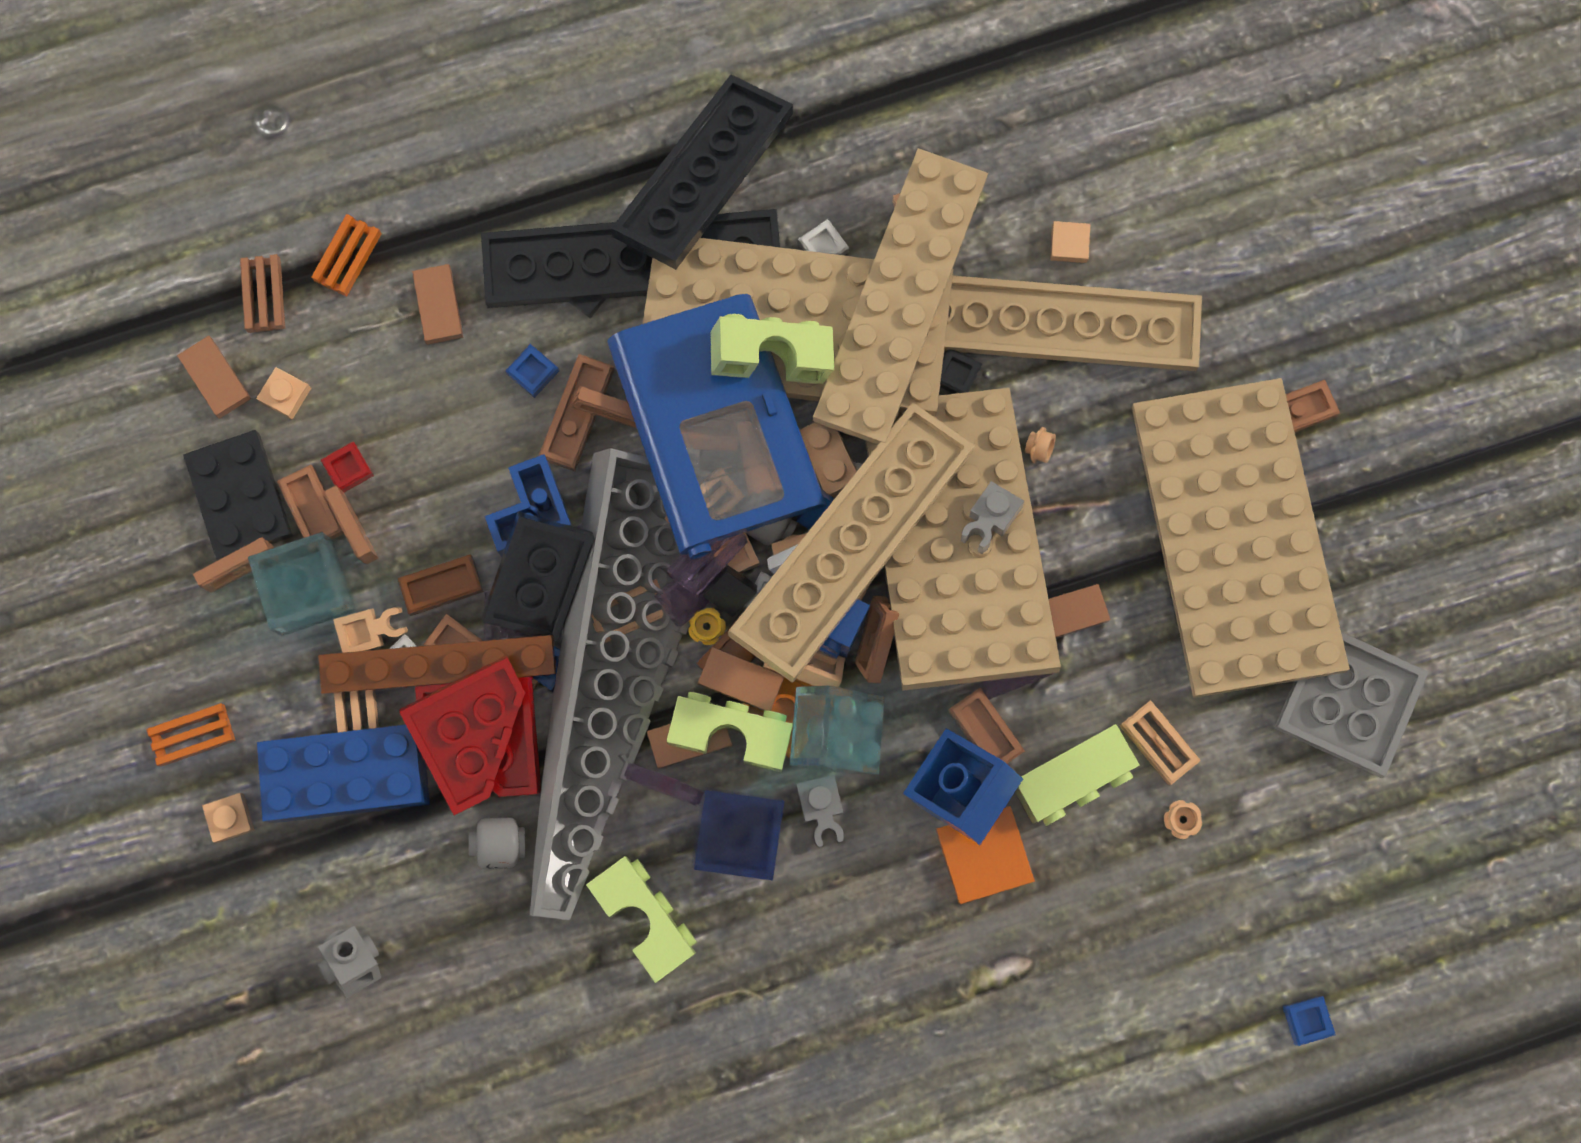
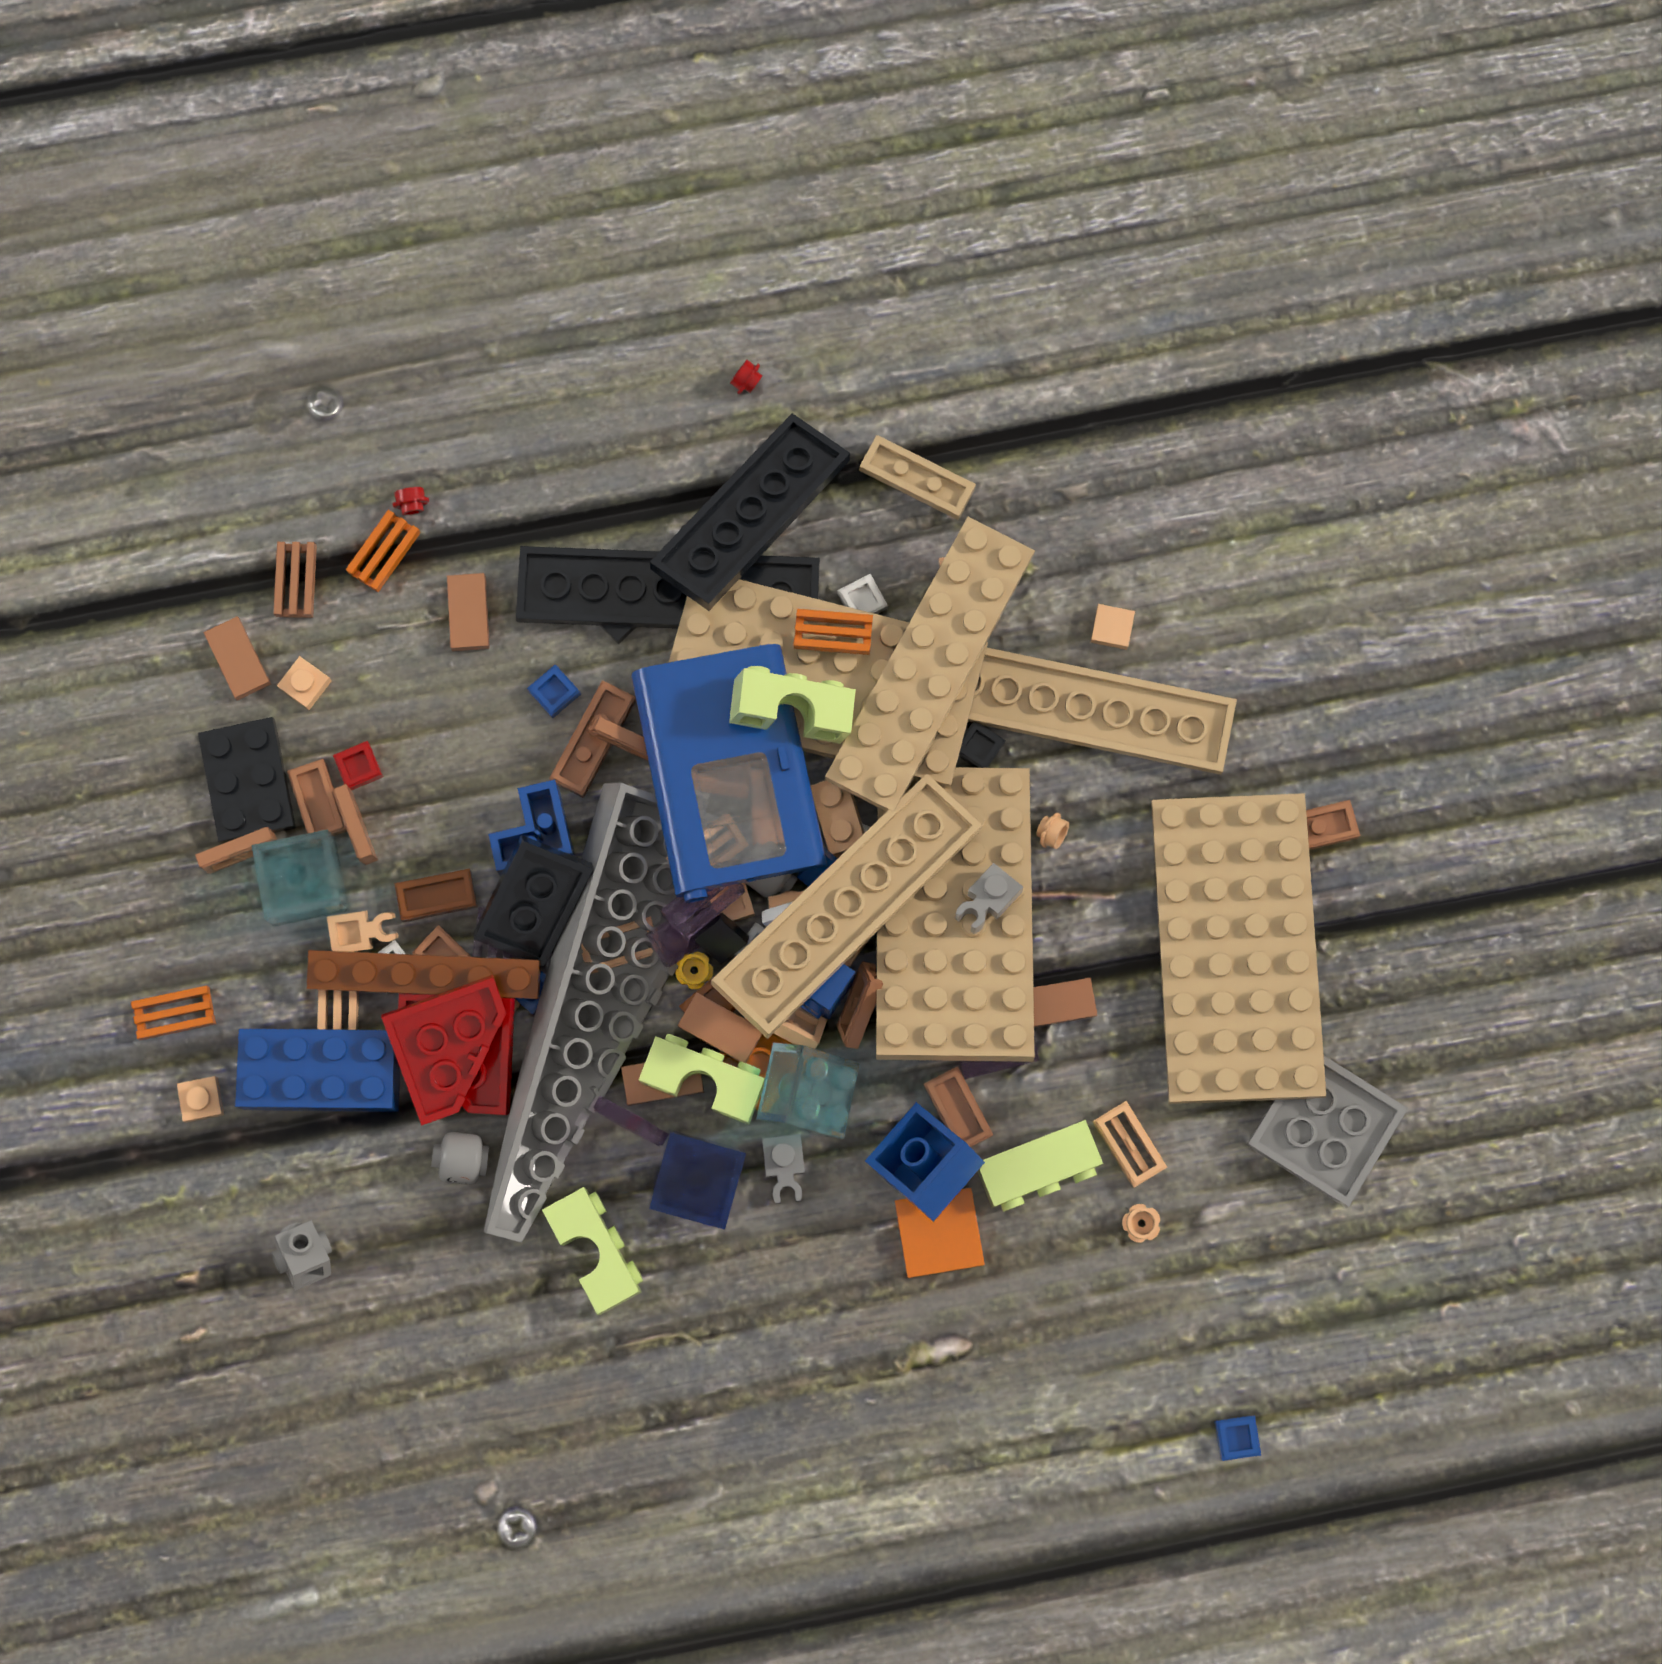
camera: 10 degrees right, 0 degrees up
none -> red plate [392,487,429,515]
none -> red plate [730,359,763,394]
none -> orange tile [794,609,873,655]
none -> tan plate [859,435,976,520]

